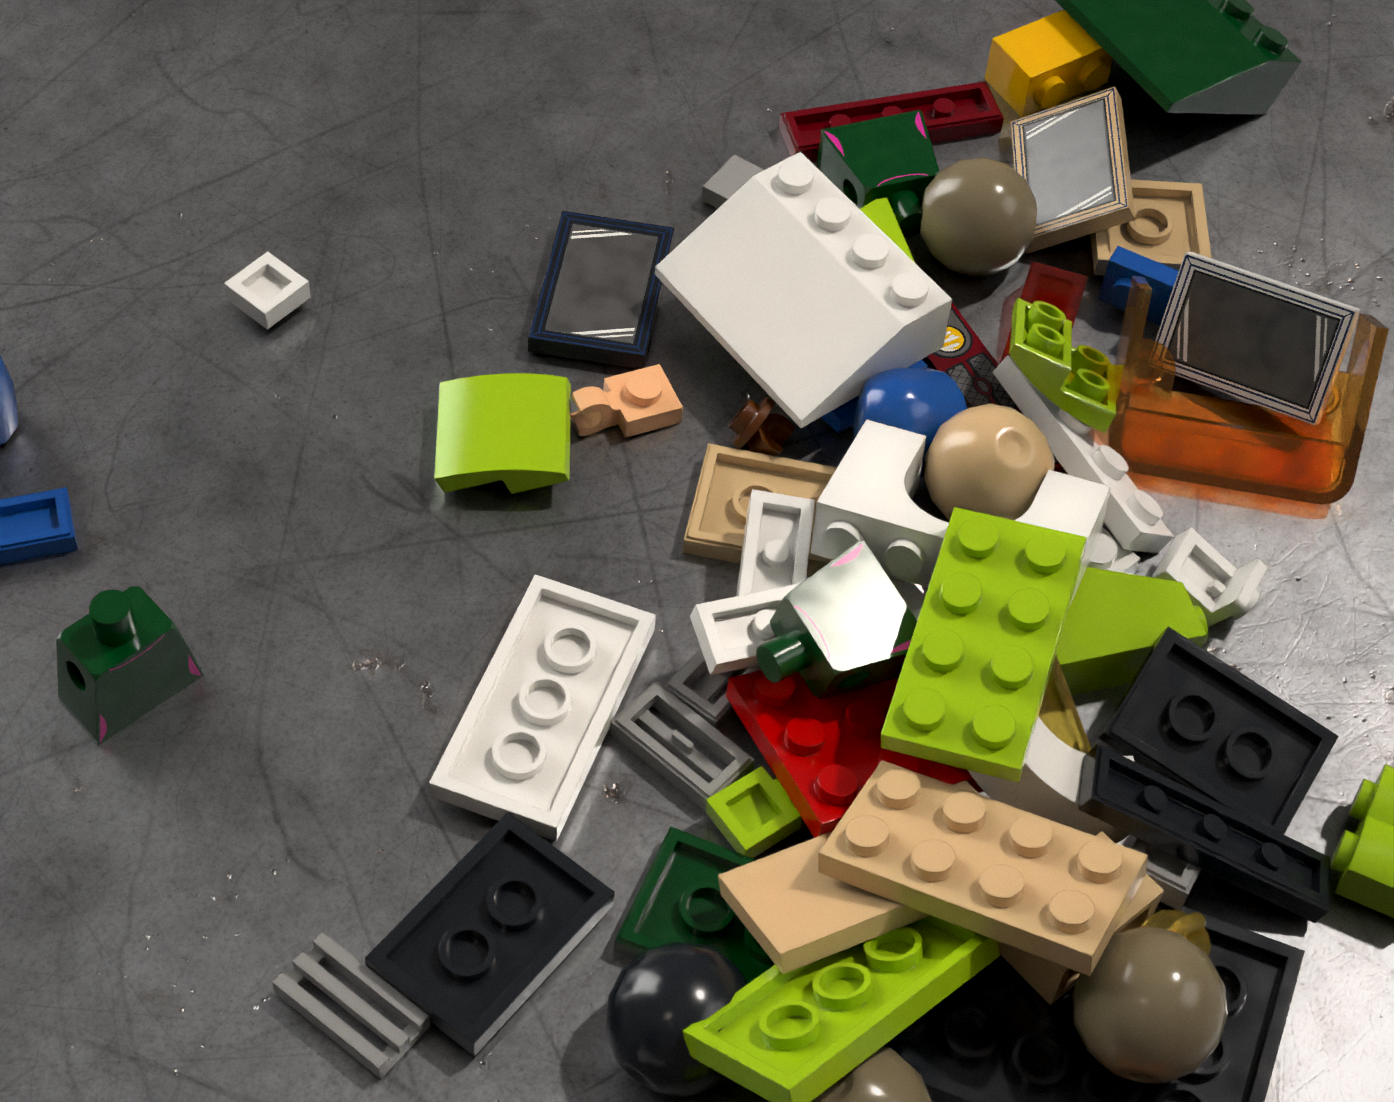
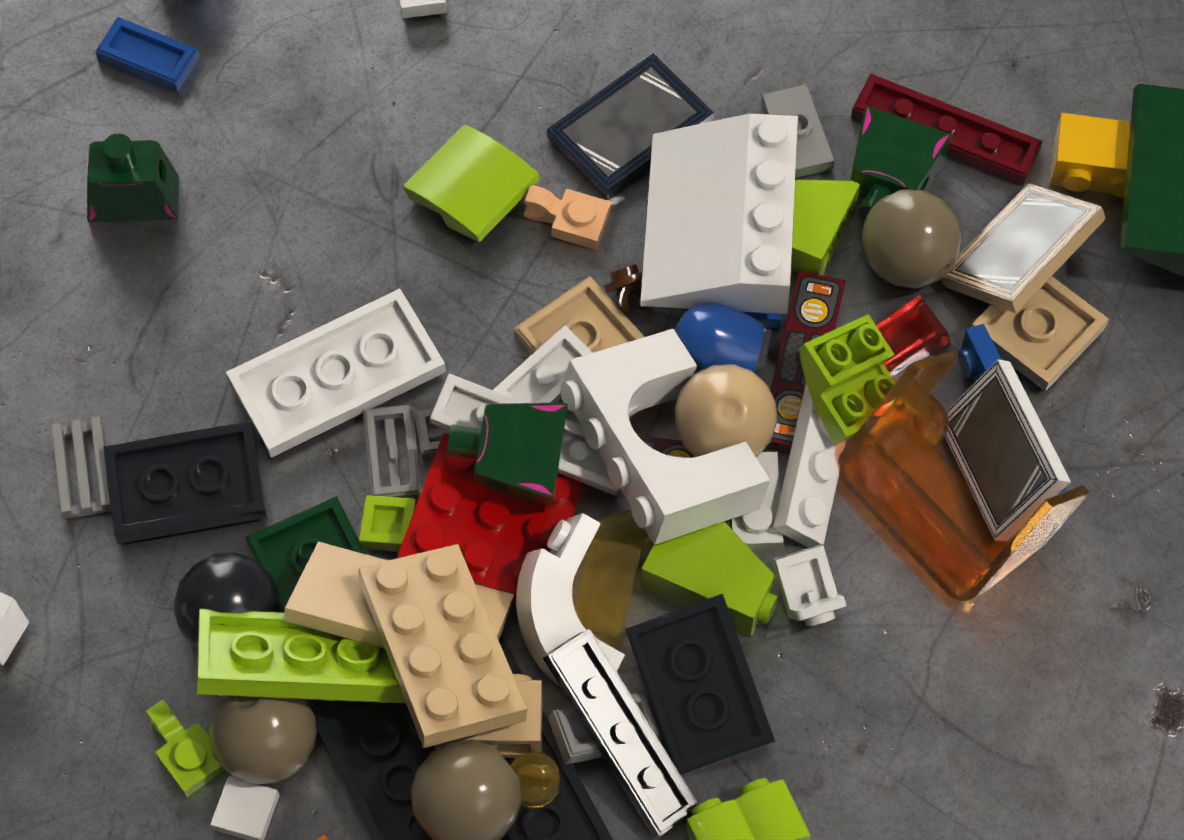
camera: 45 degrees right, 10 degrees up
lime plate [881,507,1087,783] -> none

